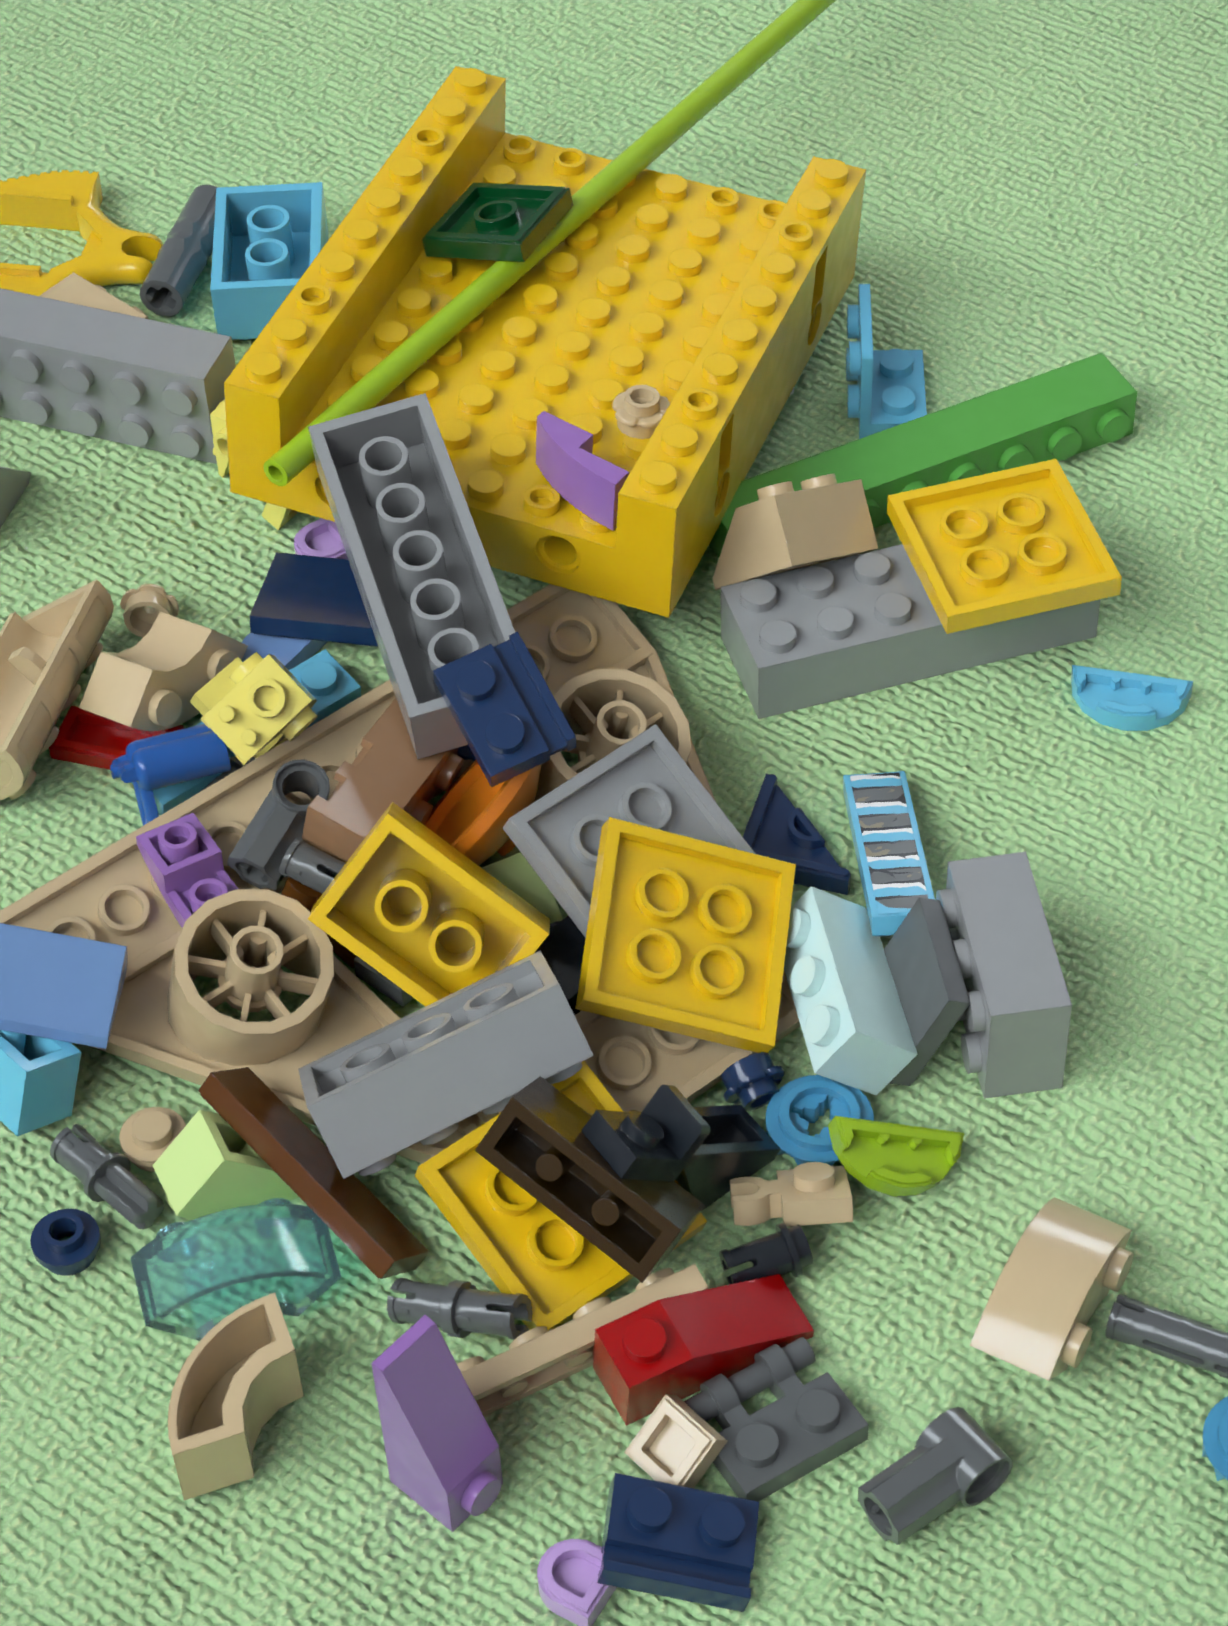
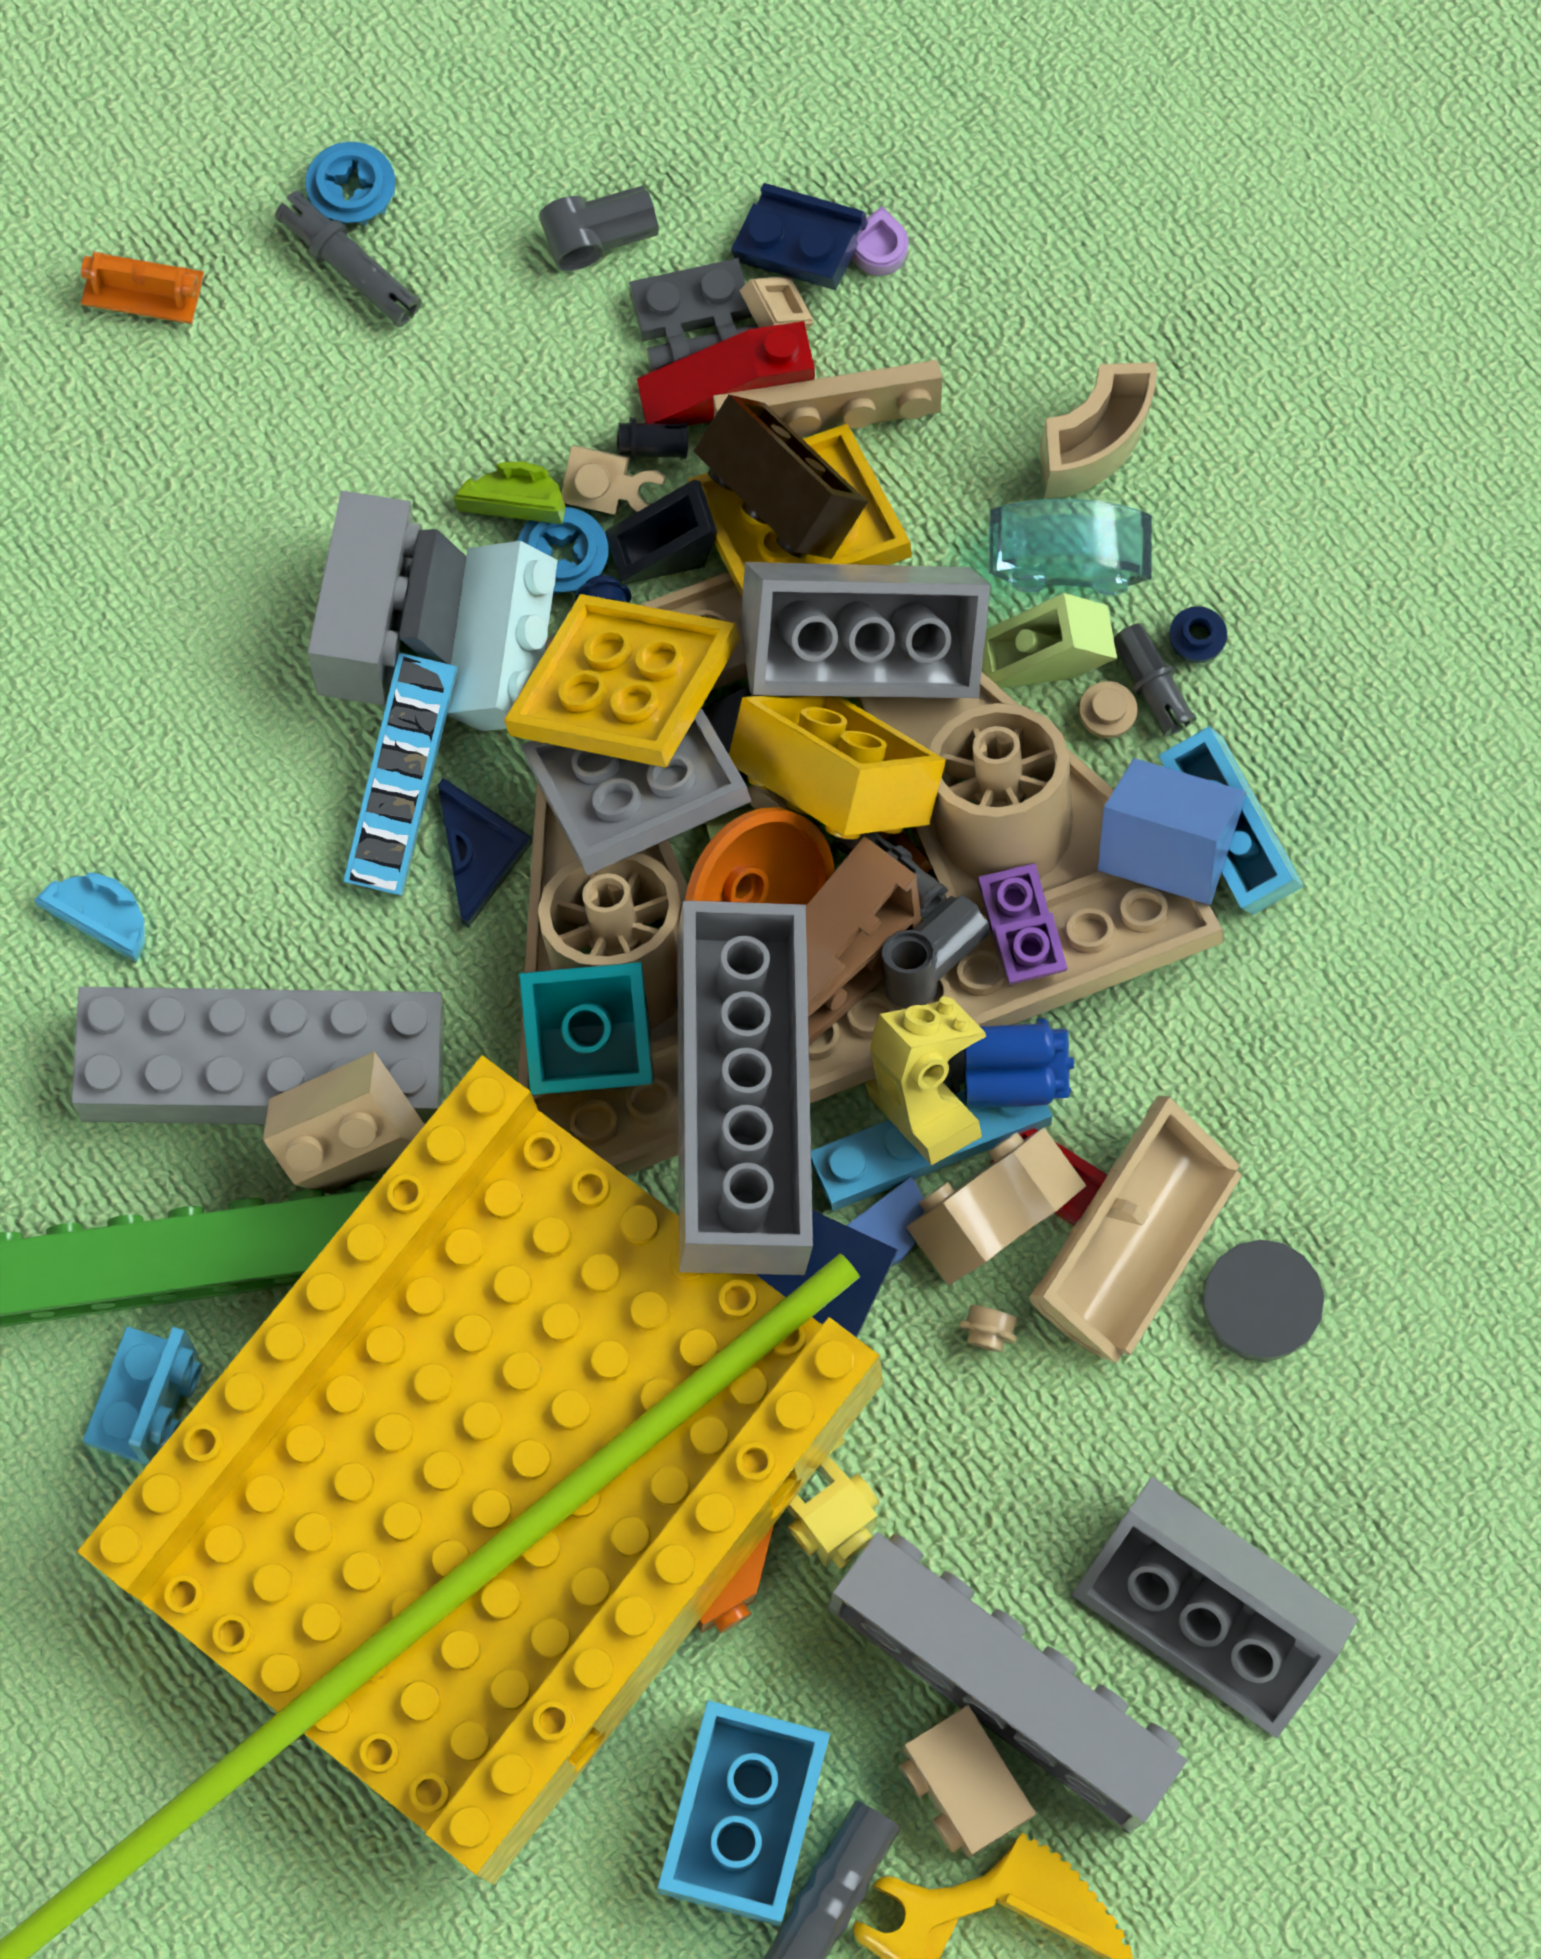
camera: 170 degrees left, 25 degrees up
reddish brown tile [198,1067,429,1279] -> none
medium lavender slope [371,1315,503,1532] -> none
dark grey pin [387,1278,532,1340] -> none
dark green tile [422,183,573,262] -> none
dark blue plate [433,631,576,787] -> none
medium lavender slope [536,411,629,531] -> none
black bracket [581,1085,710,1182] -> none
tan plate [612,385,670,439] -> none
yellow plate [887,459,1122,634] -> none
tan brick [970,1197,1134,1381] -> none
none -> teal slope [519,962,655,1095]

